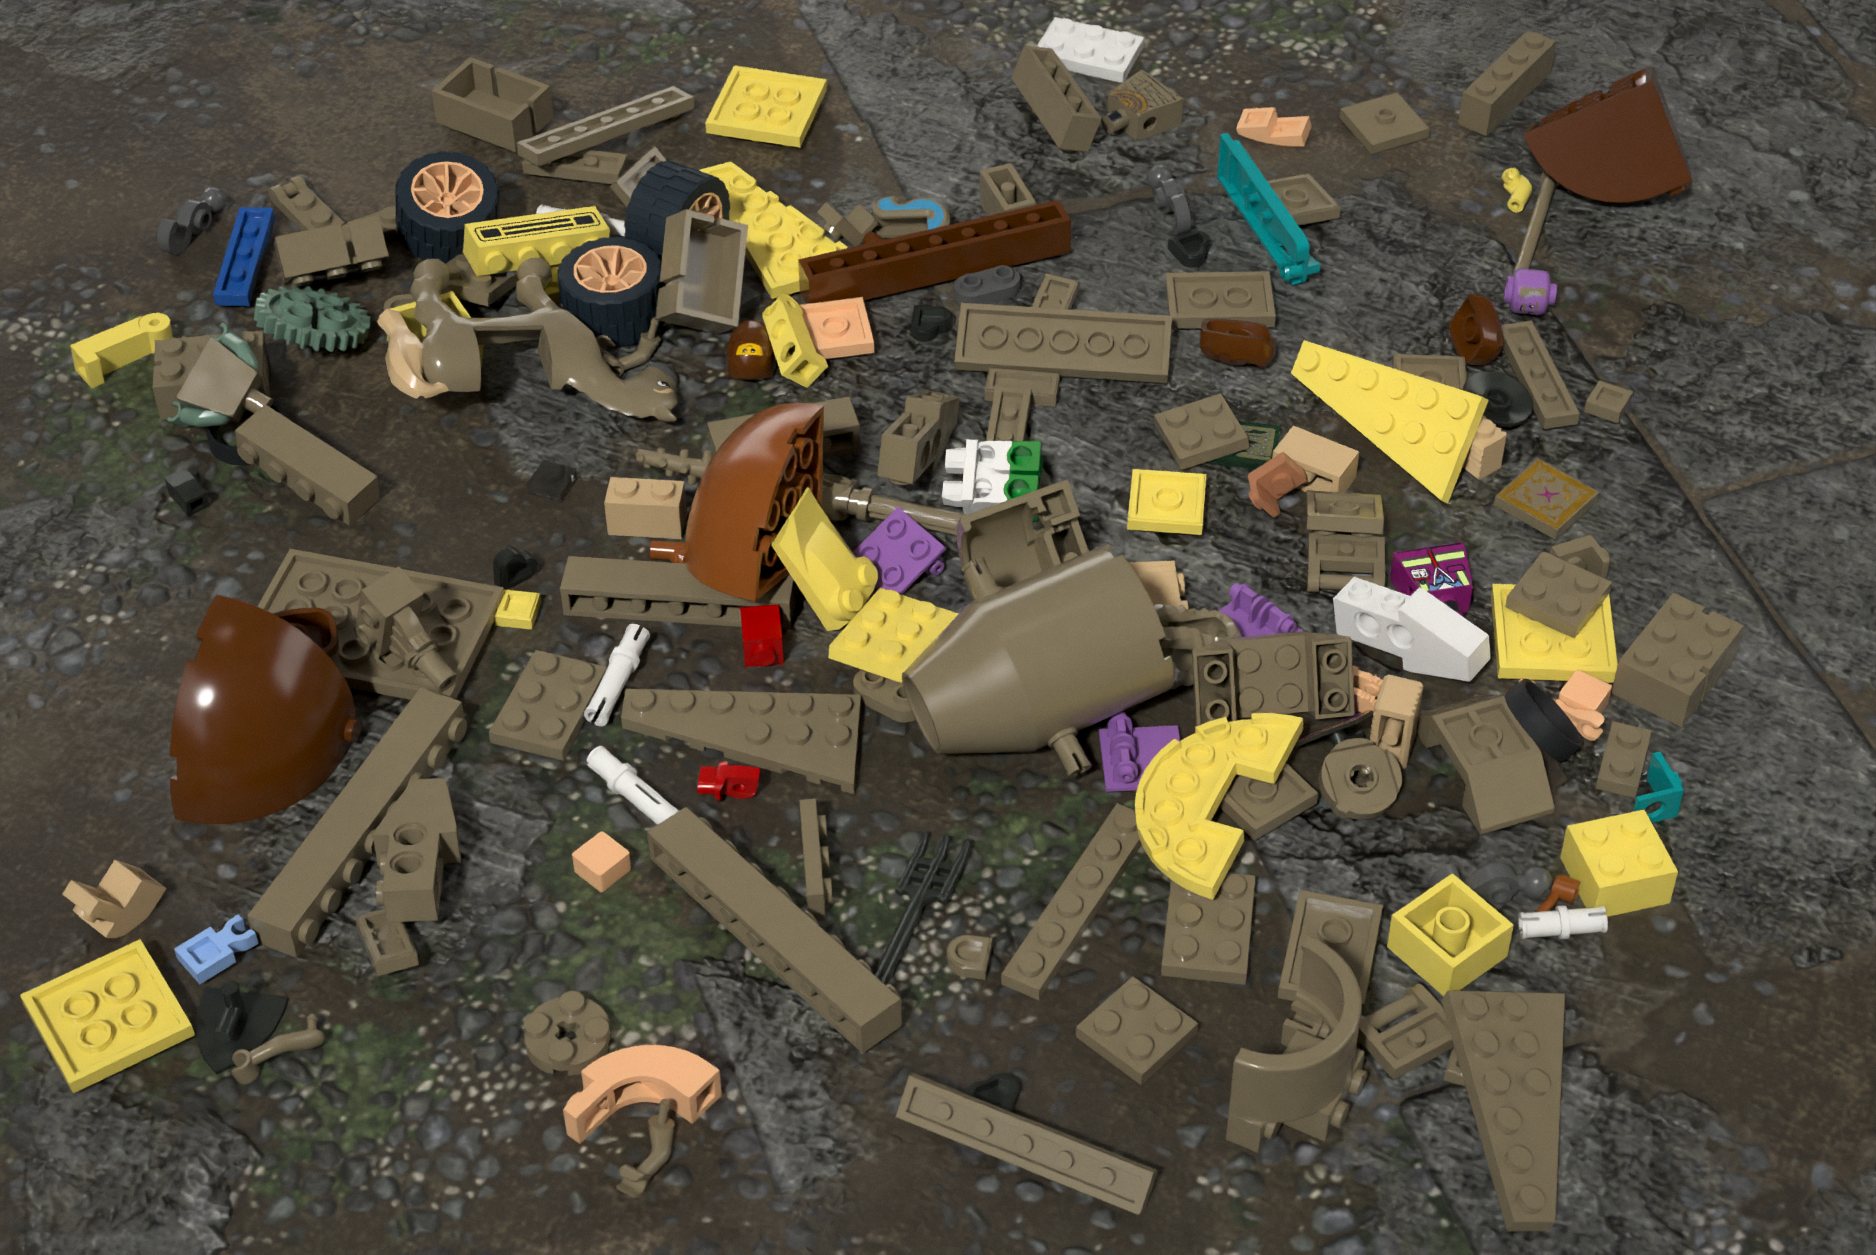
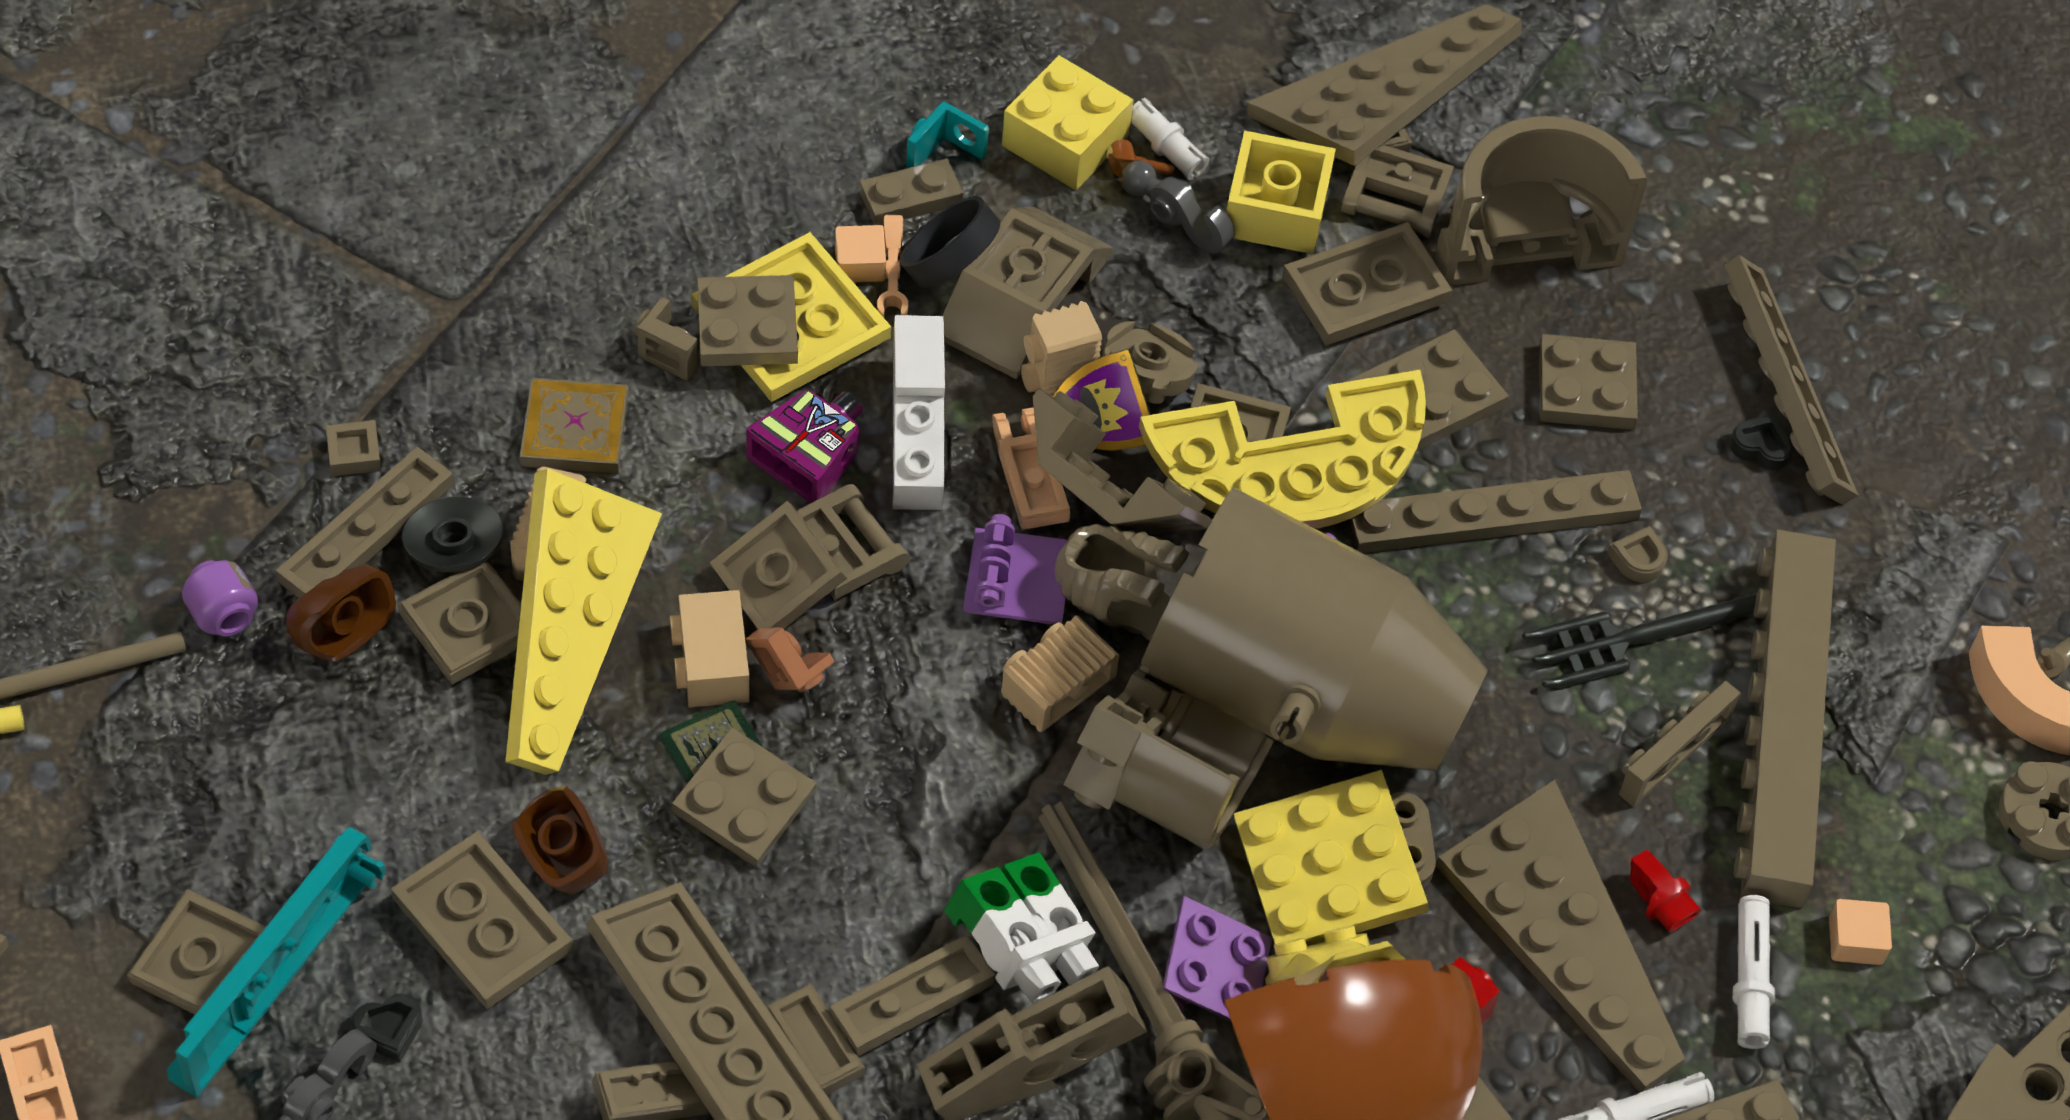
camera: 135 degrees left, 10 degrees up
light yellow plate [1127,469,1206,535] -> none
dark tan piece [1612,593,1744,727] -> none

